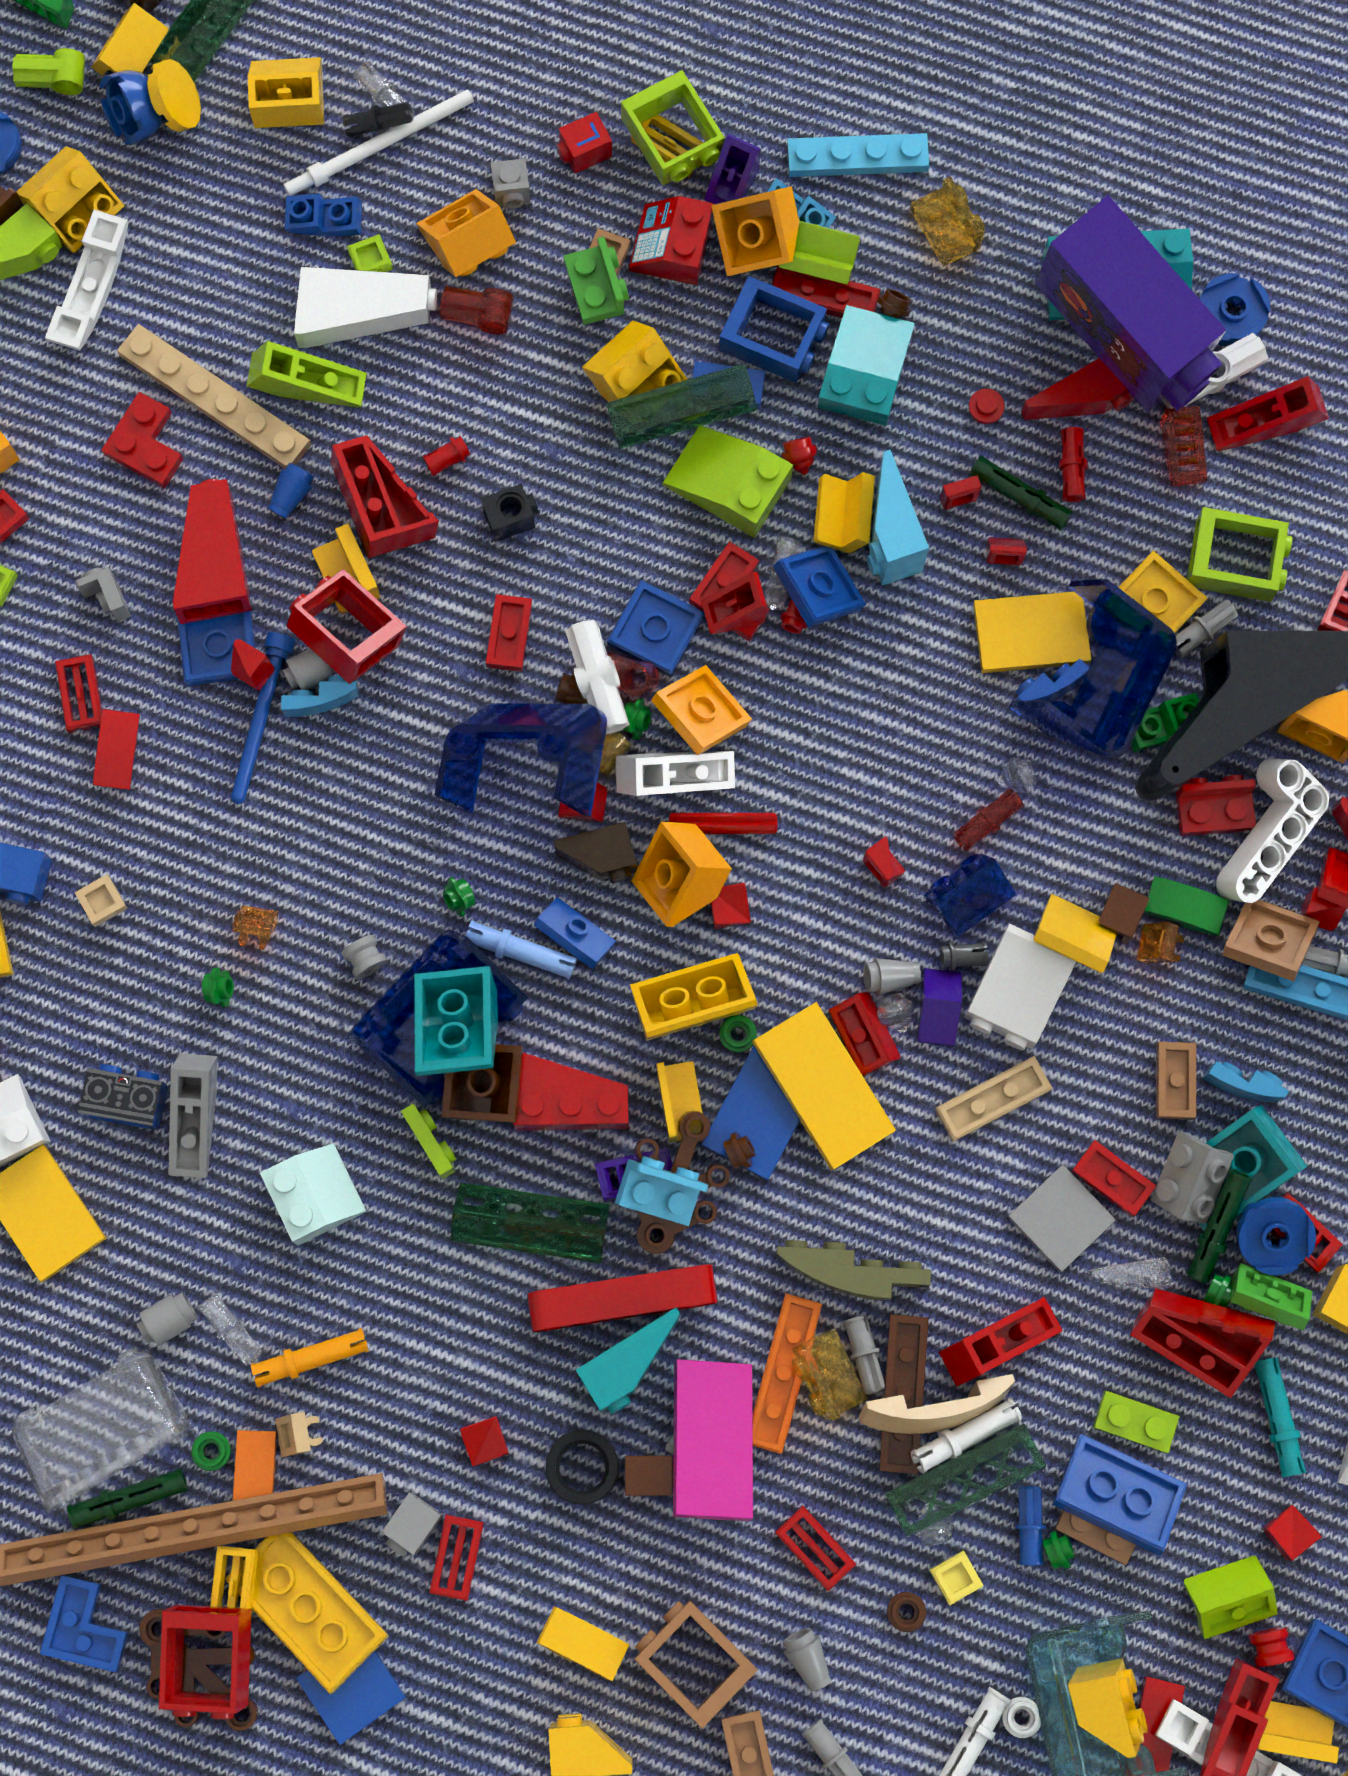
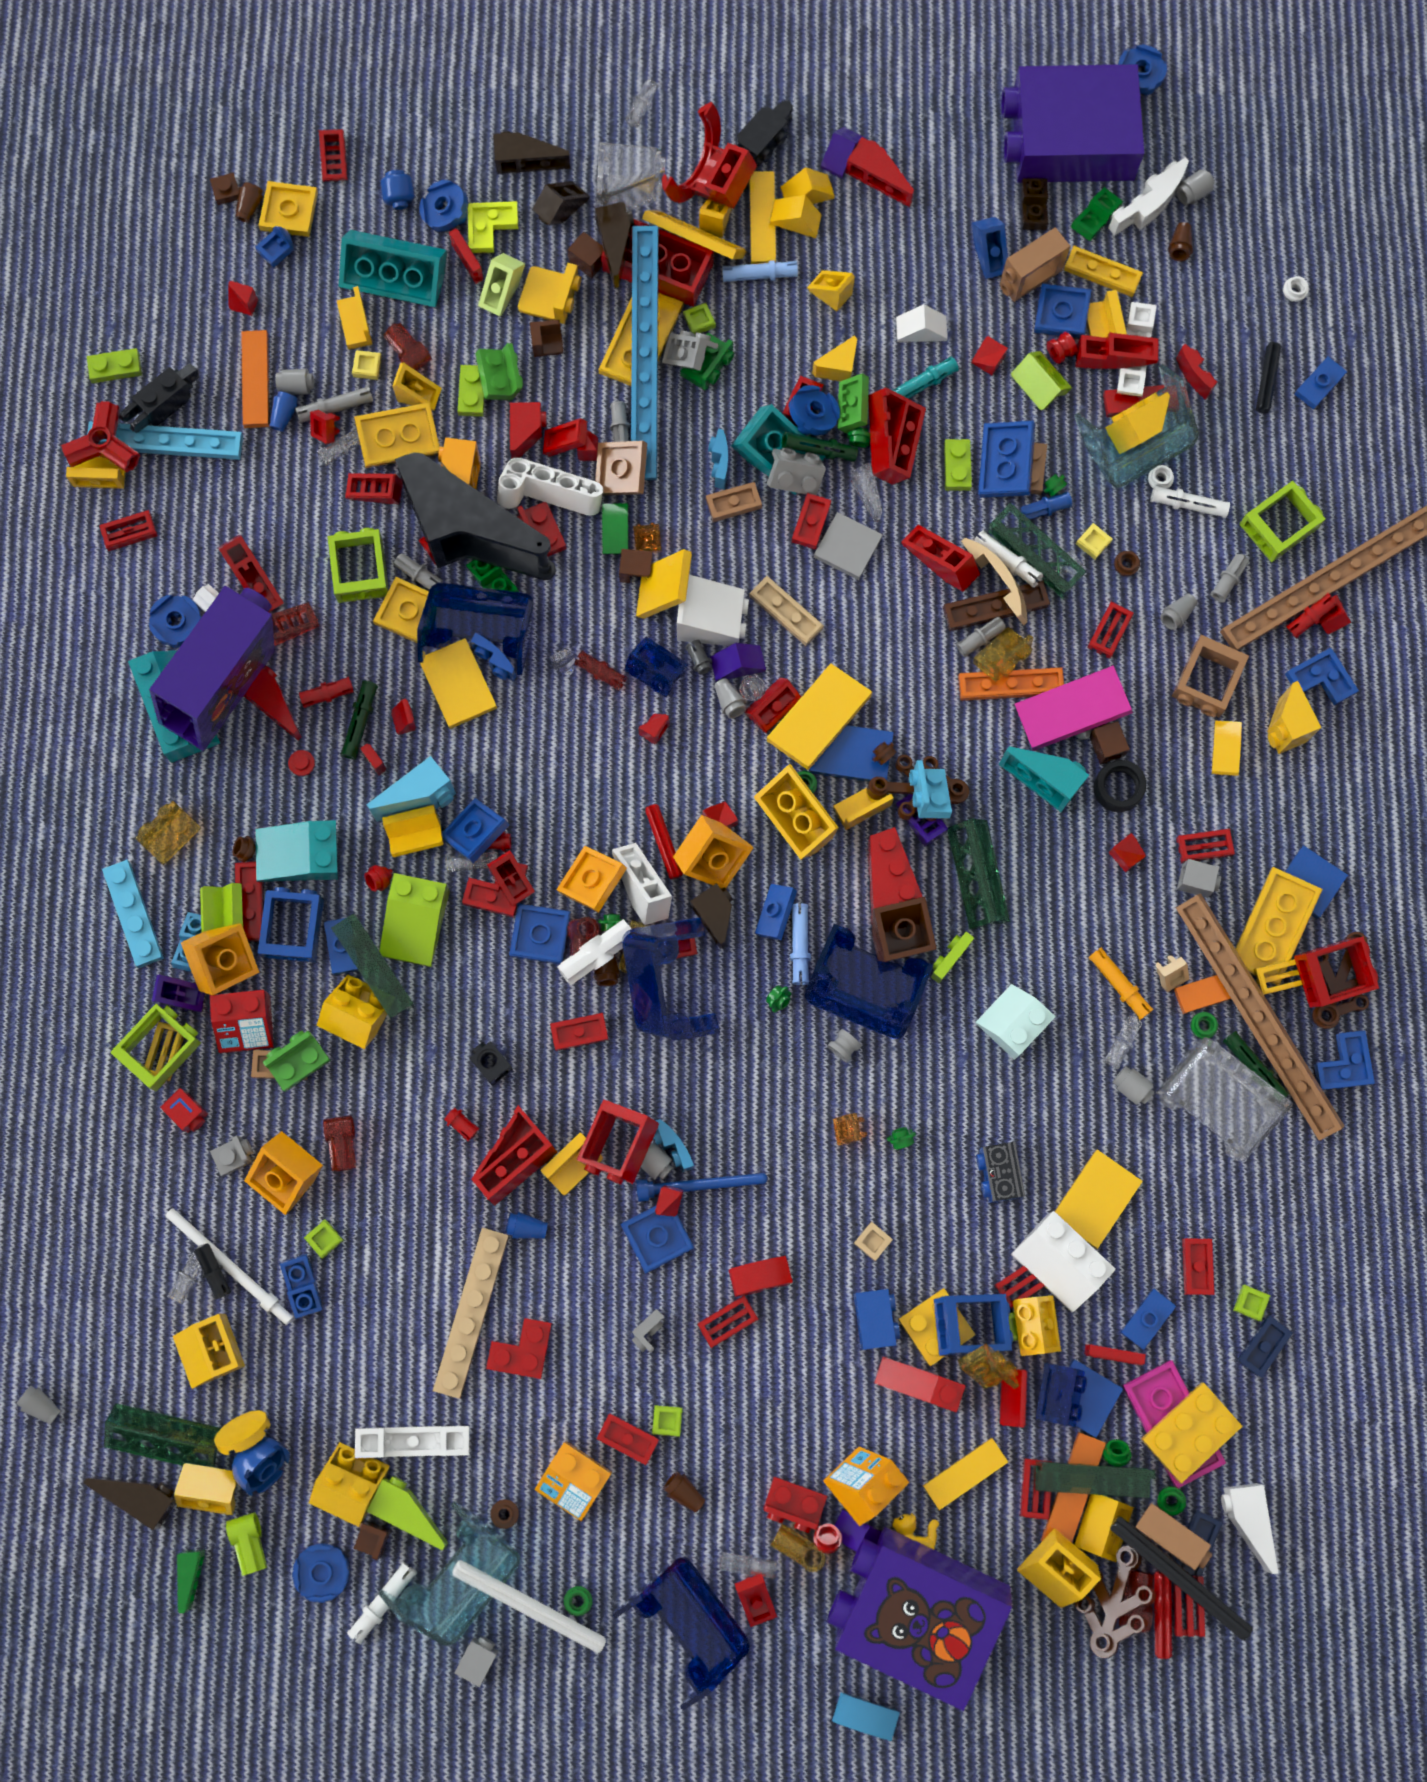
camera: 110 degrees left, 0 degrees up
light grey slope [169,1053,218,1178] -> none
red slope [173,479,252,624] -> none
lime slope [246,341,367,408] -> none
white slope [294,267,437,348] -> none
teal slope [414,966,498,1076] -> none
red beam [527,1264,718,1332] -> none
olive slope [776,1240,931,1301] -> none

